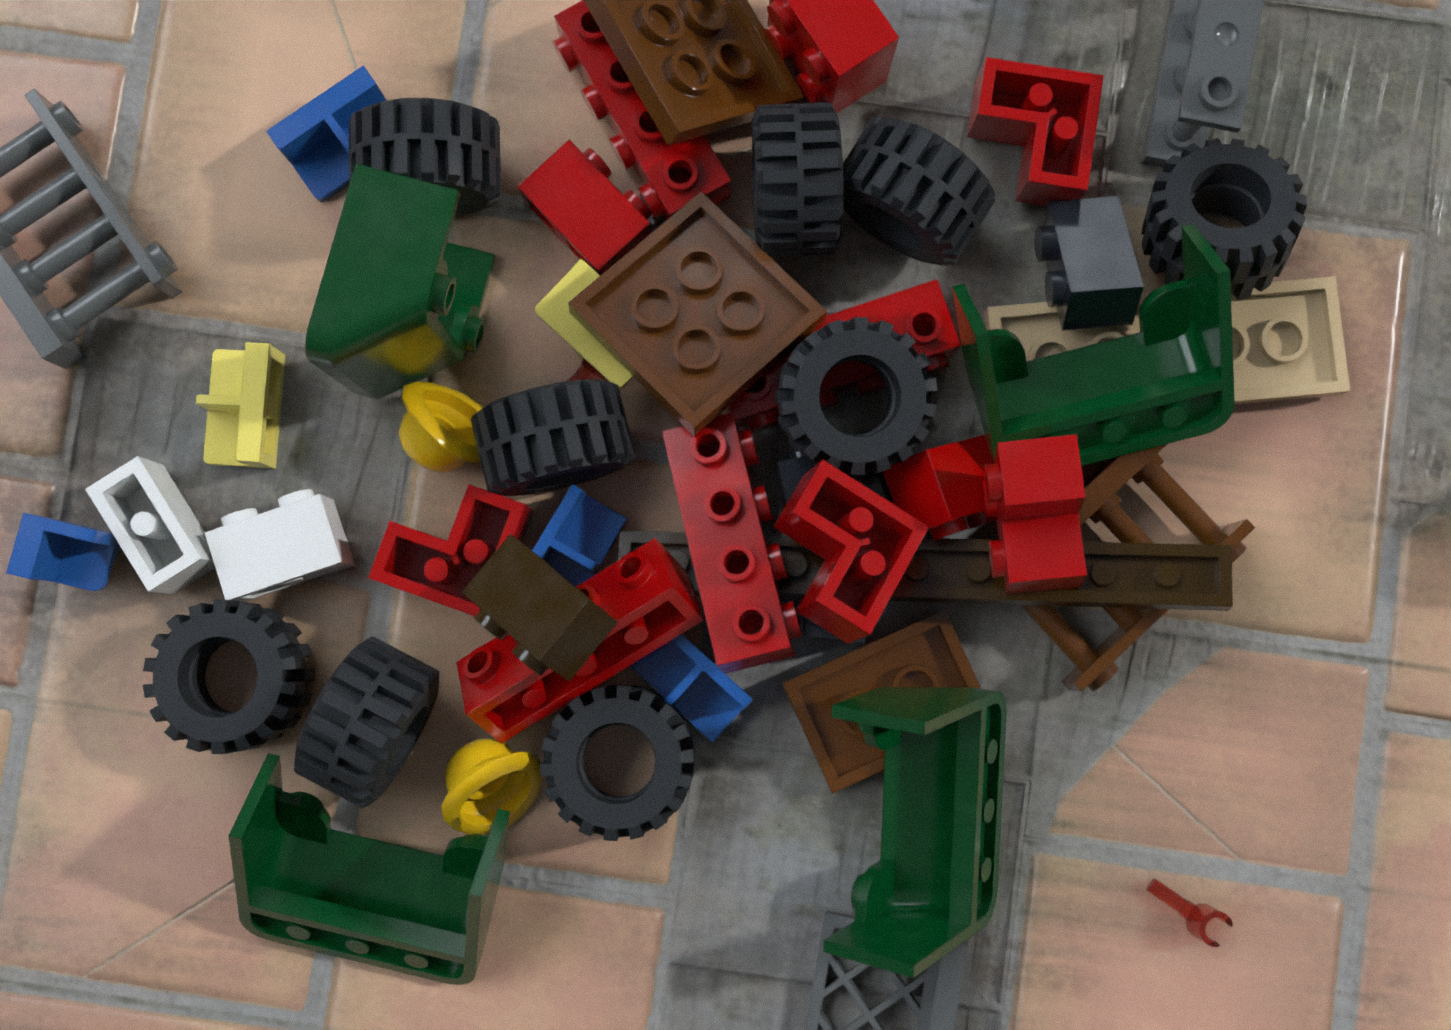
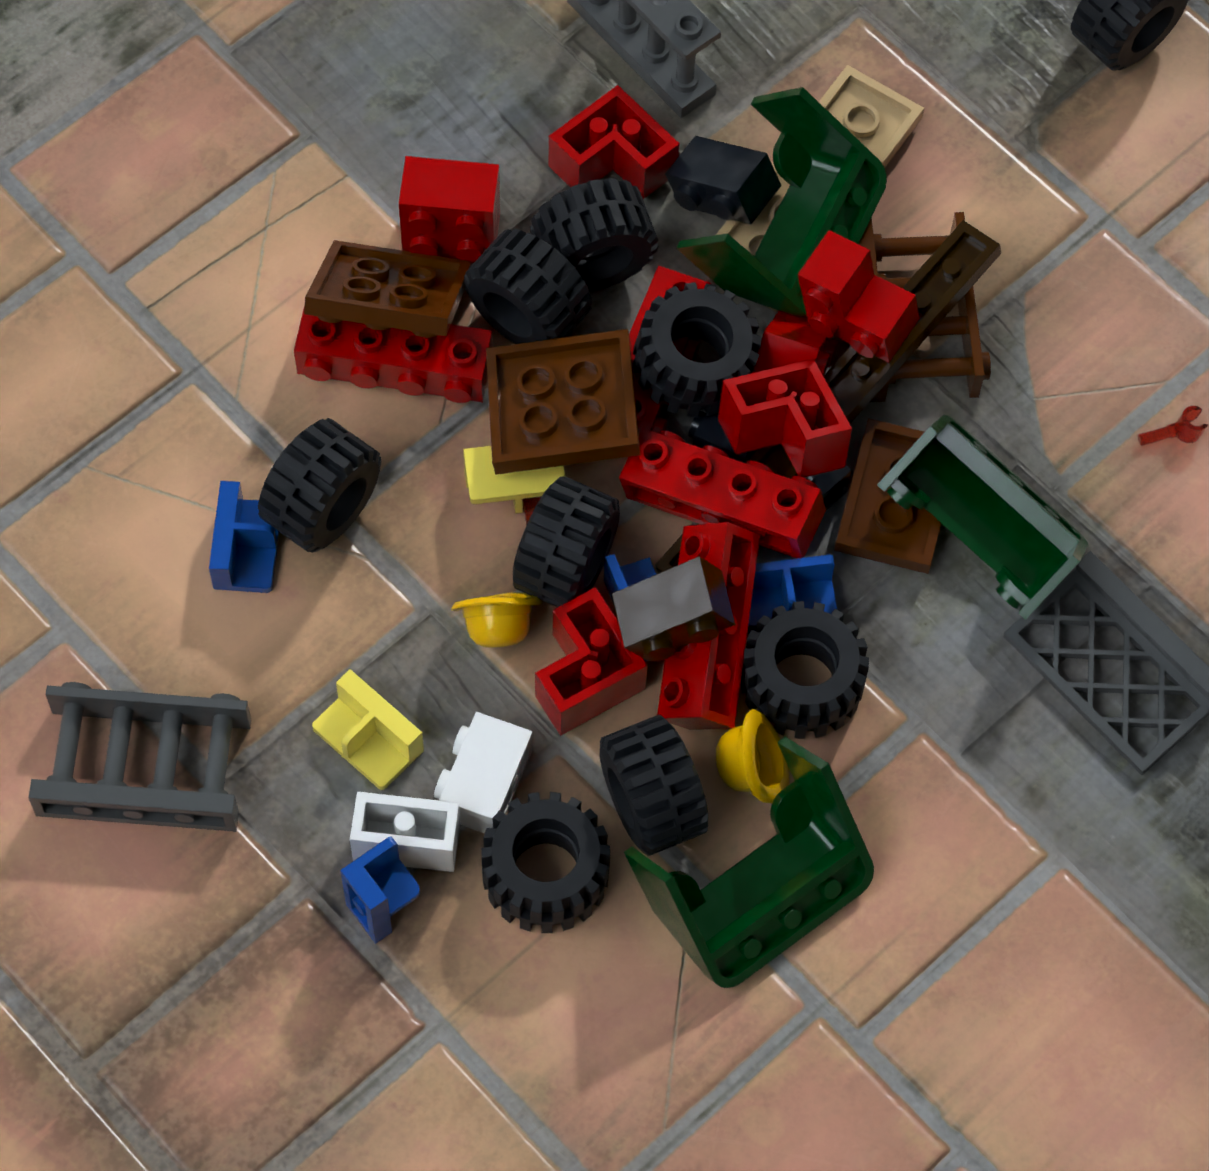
camera: 50 degrees left, 20 degrees down
dark green windscreen [305,164,496,399] -> none
red brick [517,139,652,276] -> none
black tyre [1141,138,1307,300] -> none

